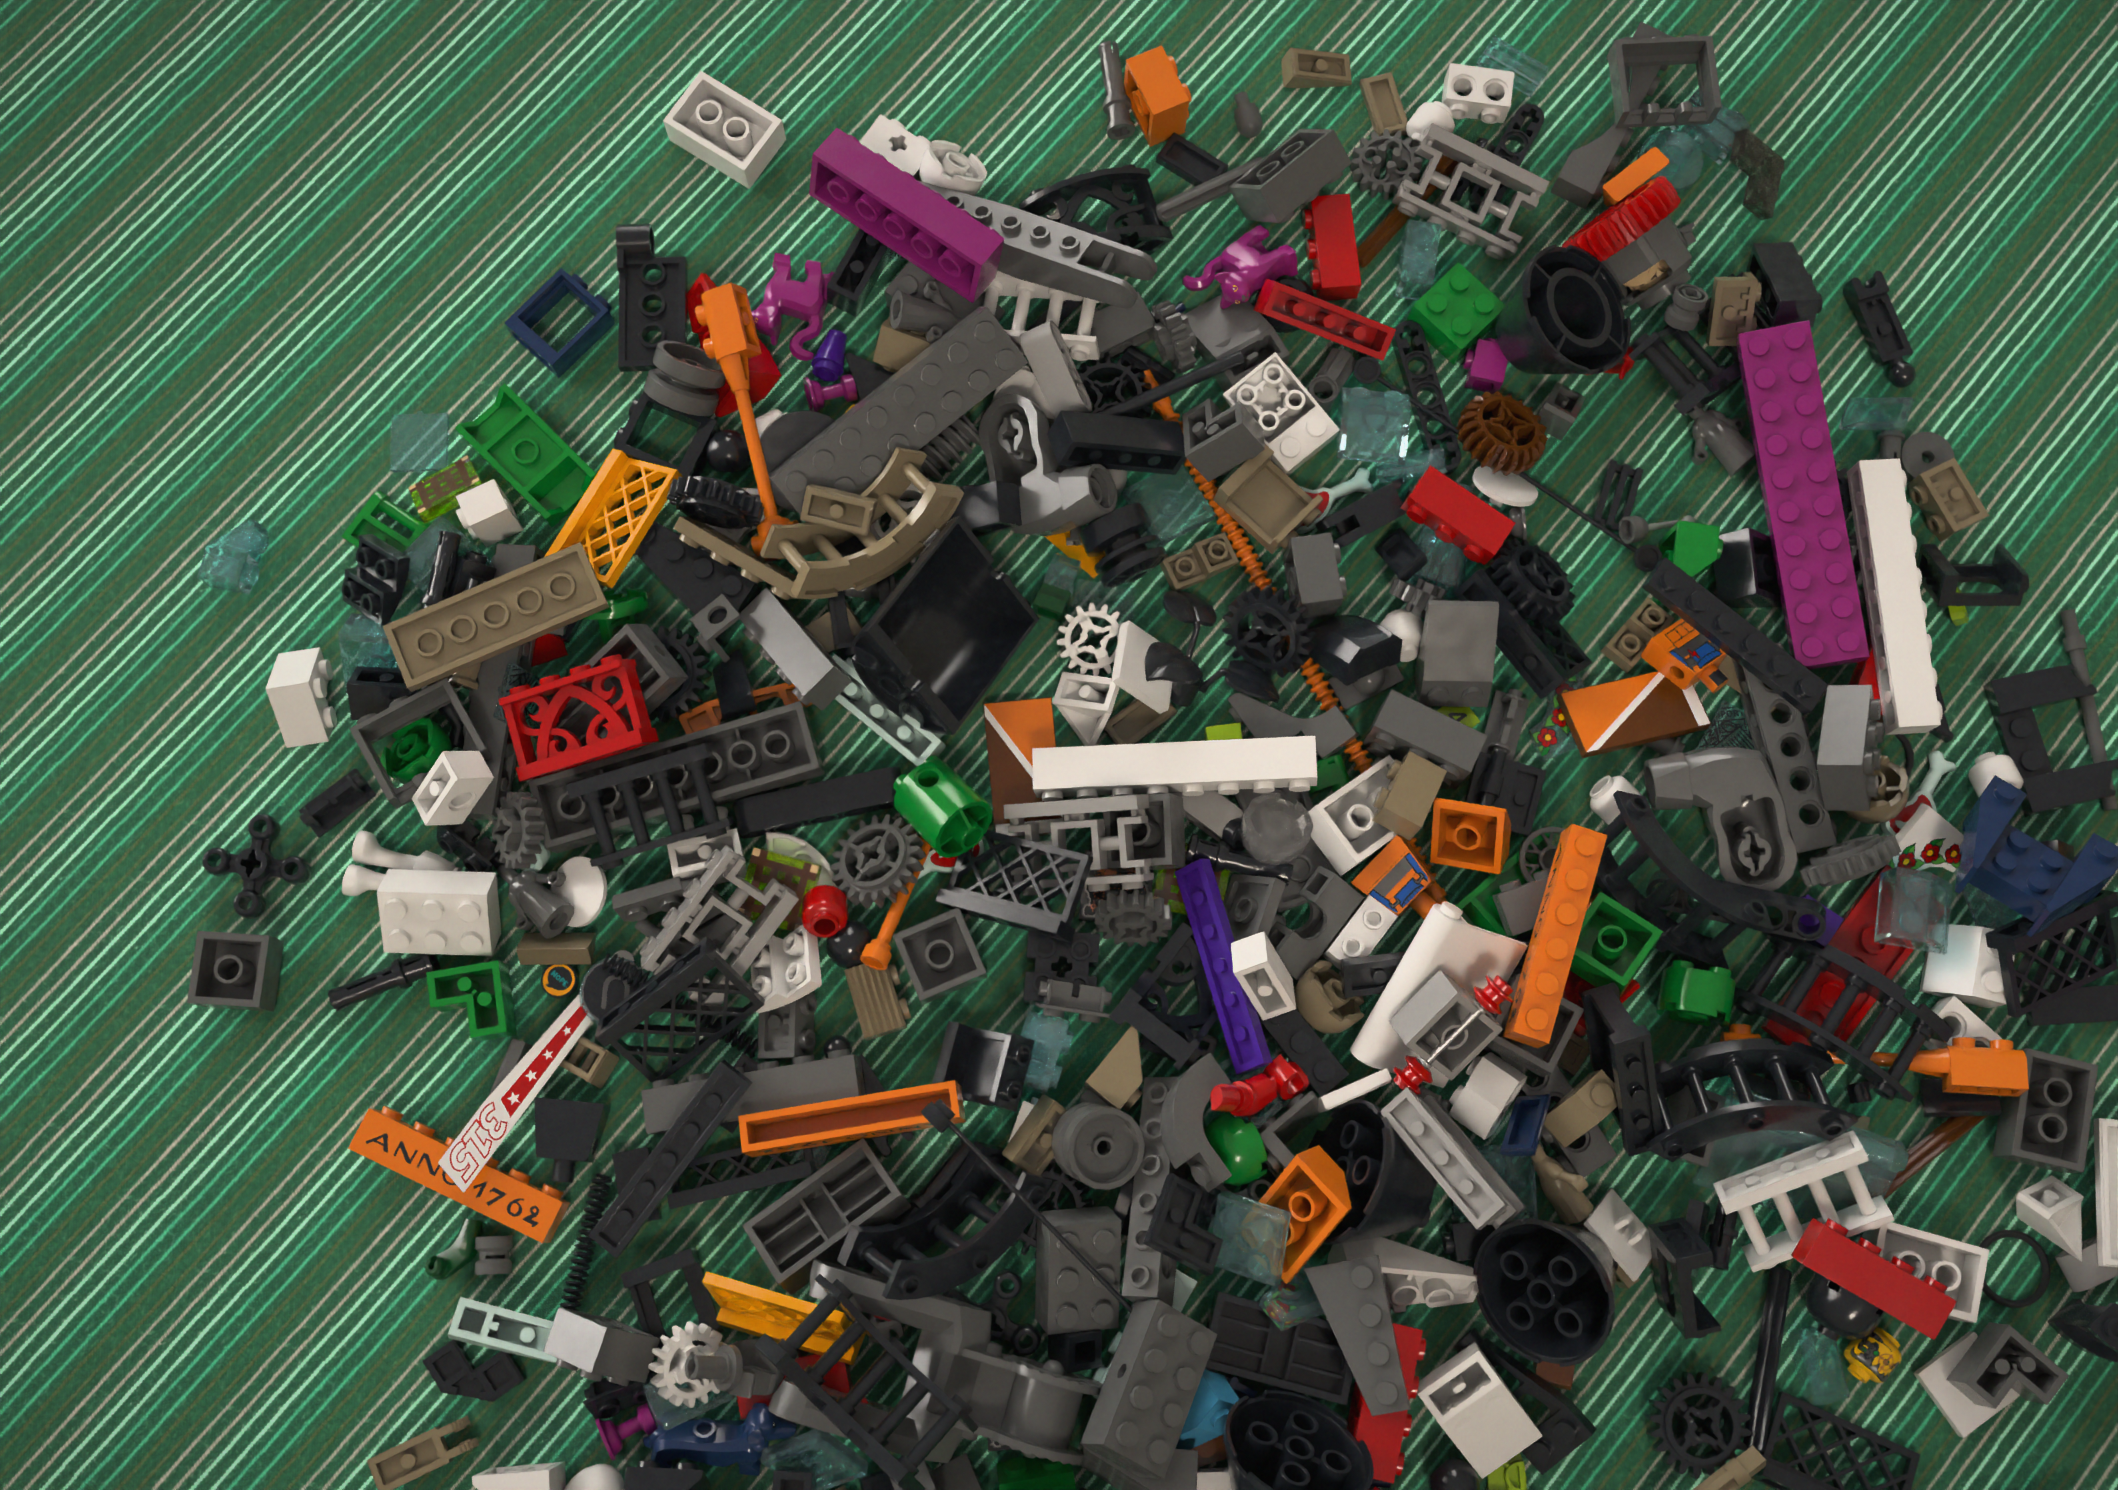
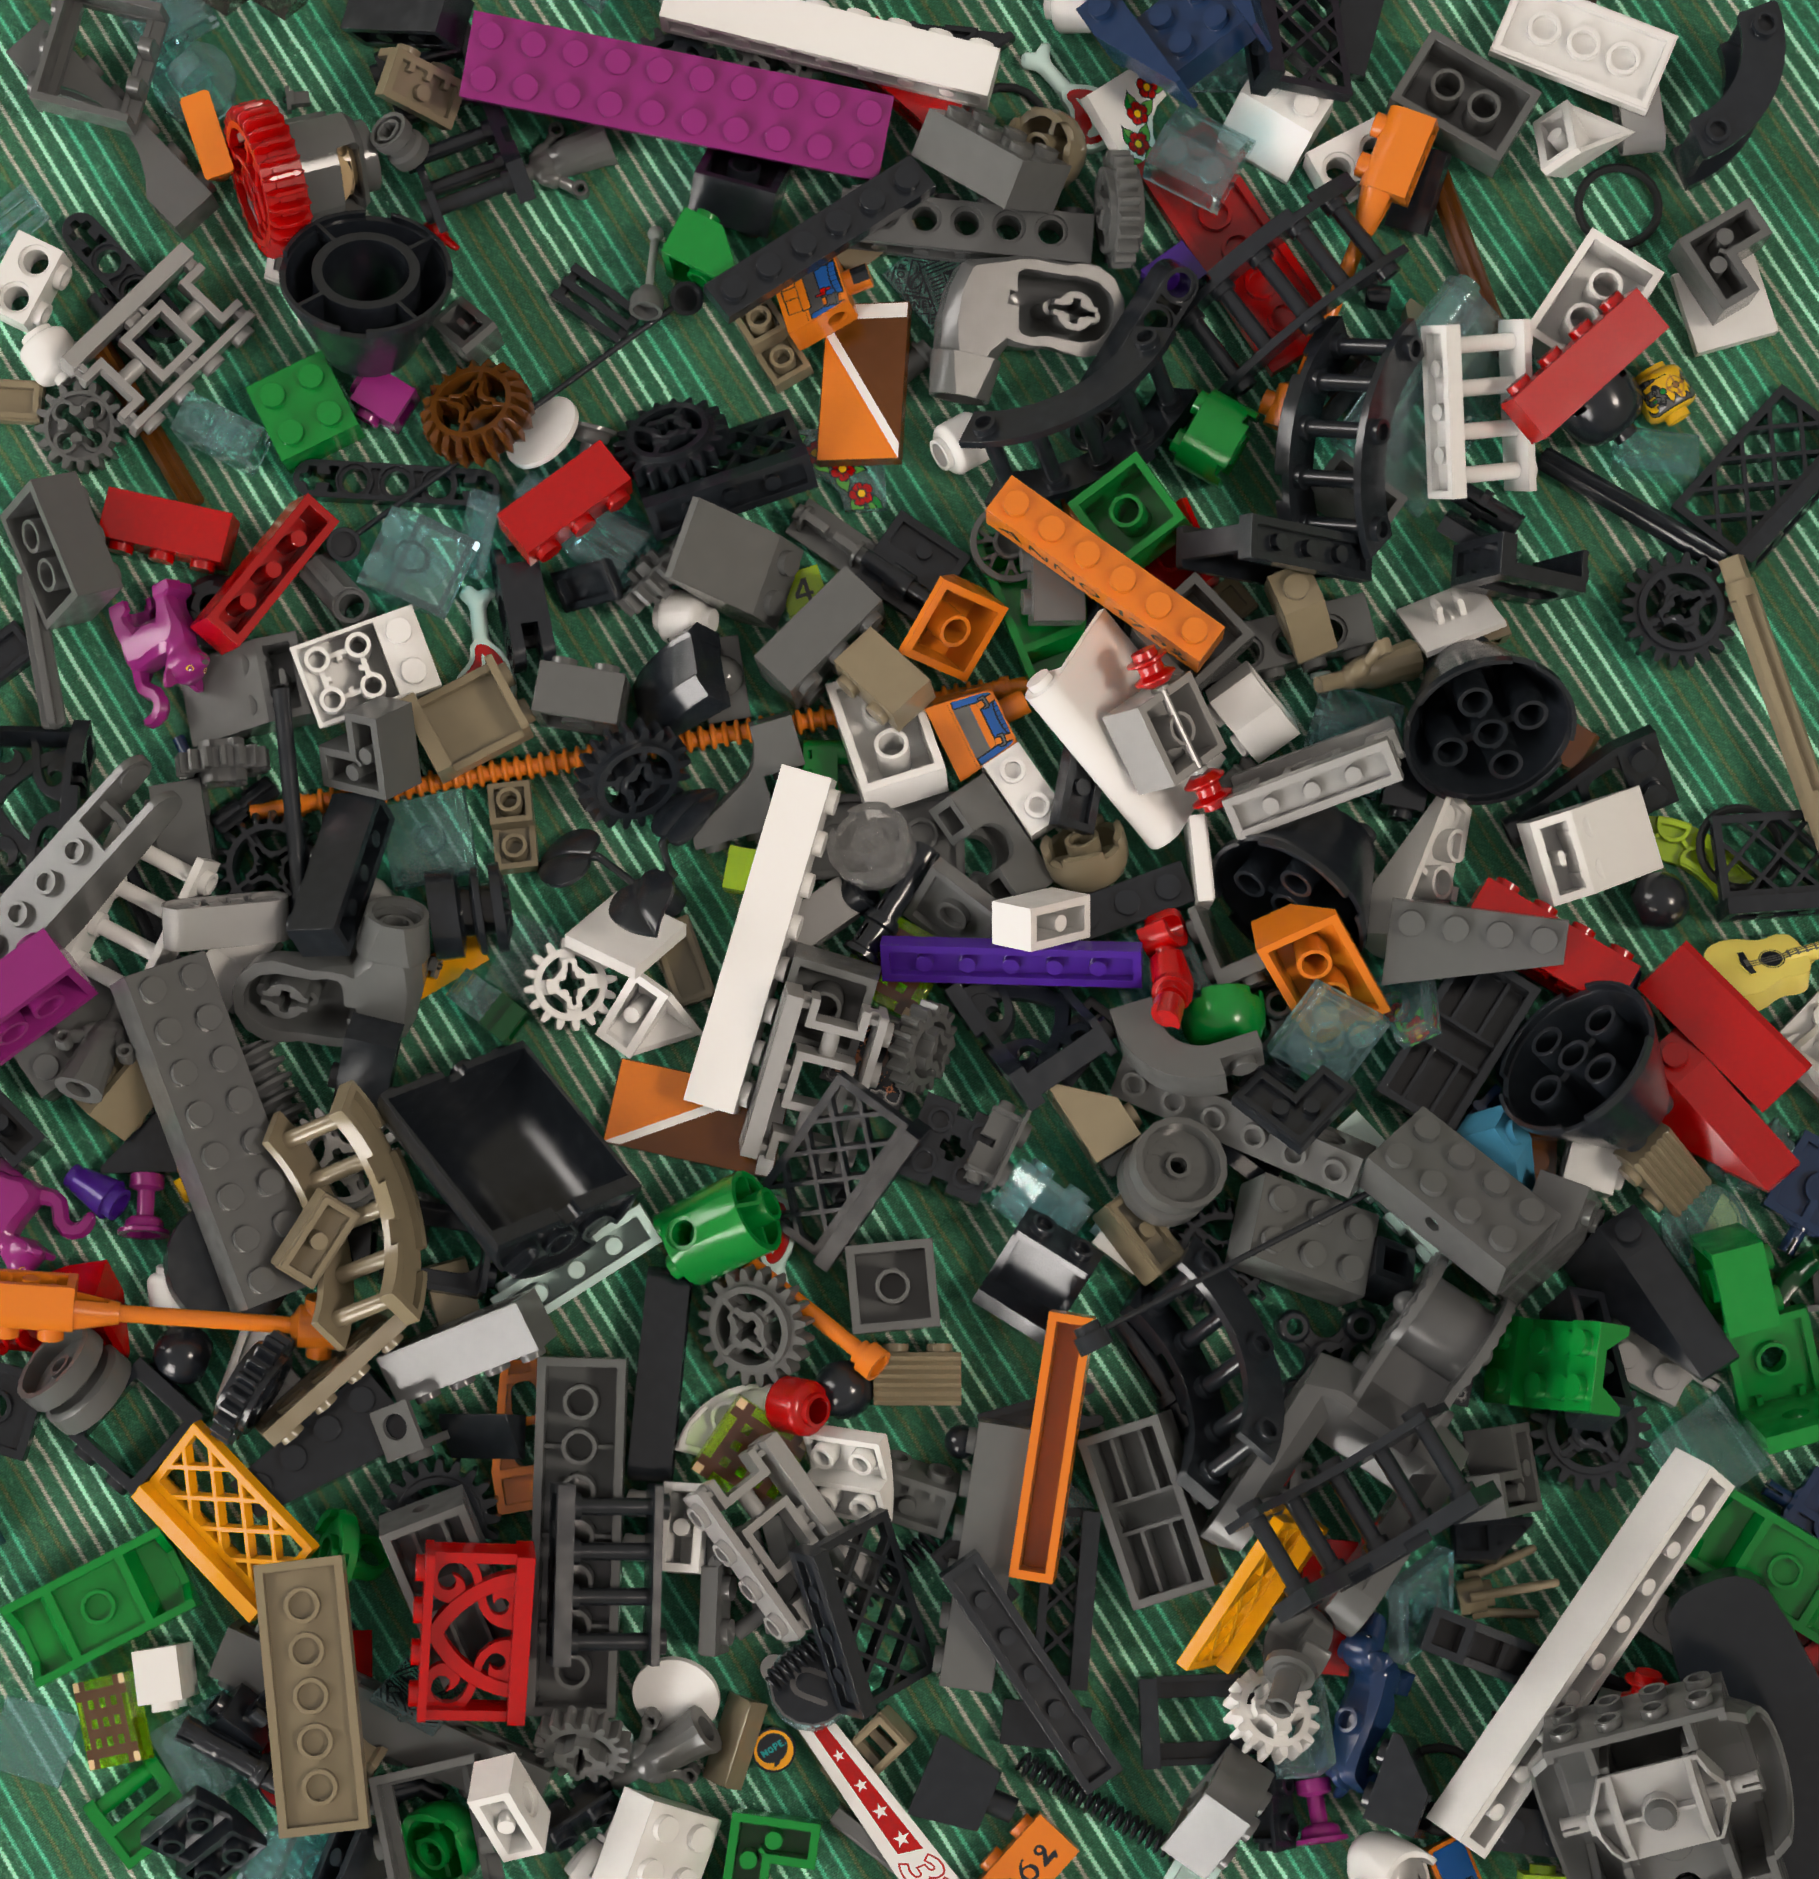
camera: 65 degrees left, 5 degrees up
dark blue tile [1500,1094,1551,1157] -> none

